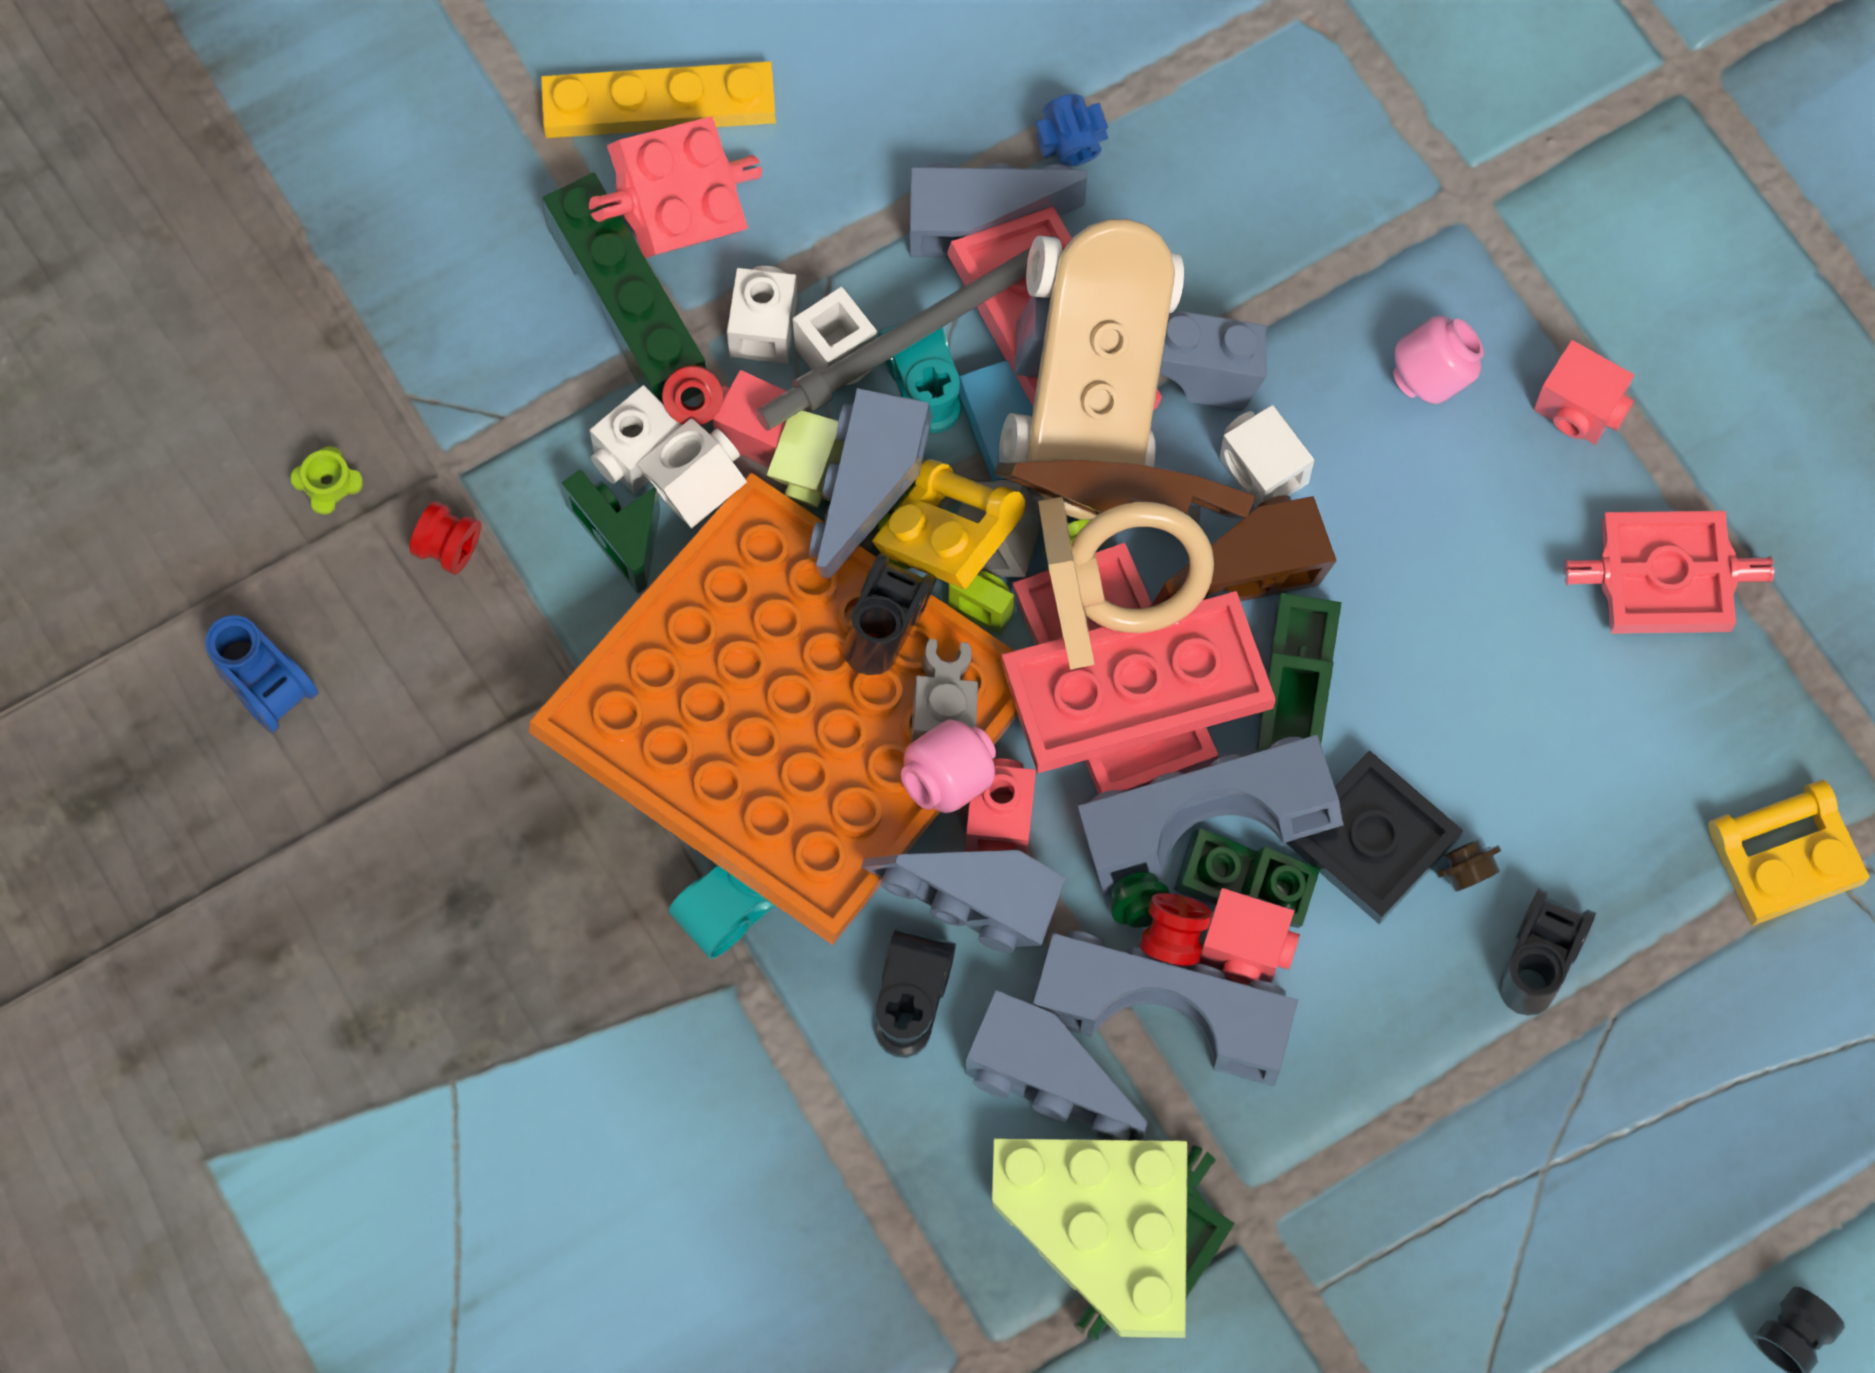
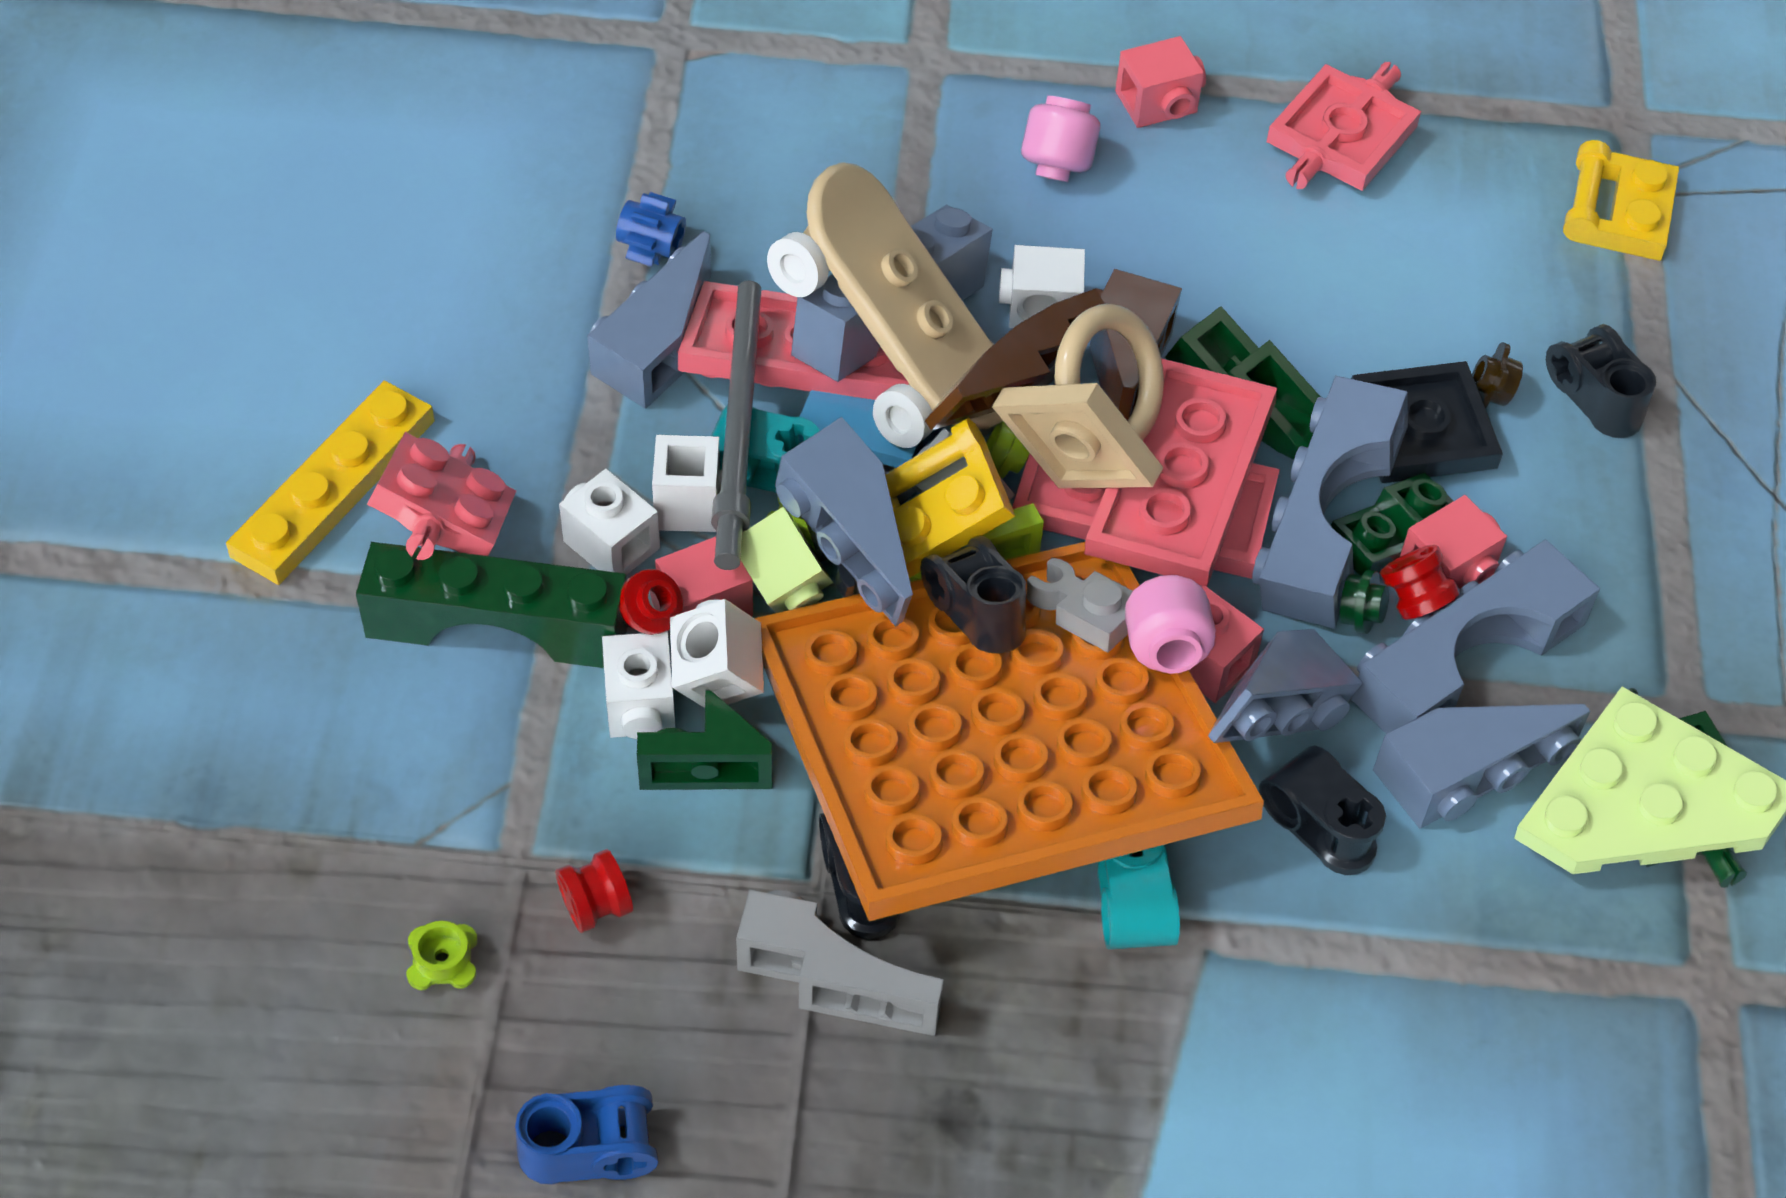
camera: 55 degrees left, 15 degrees down
none -> light grey slope [736,889,944,1036]

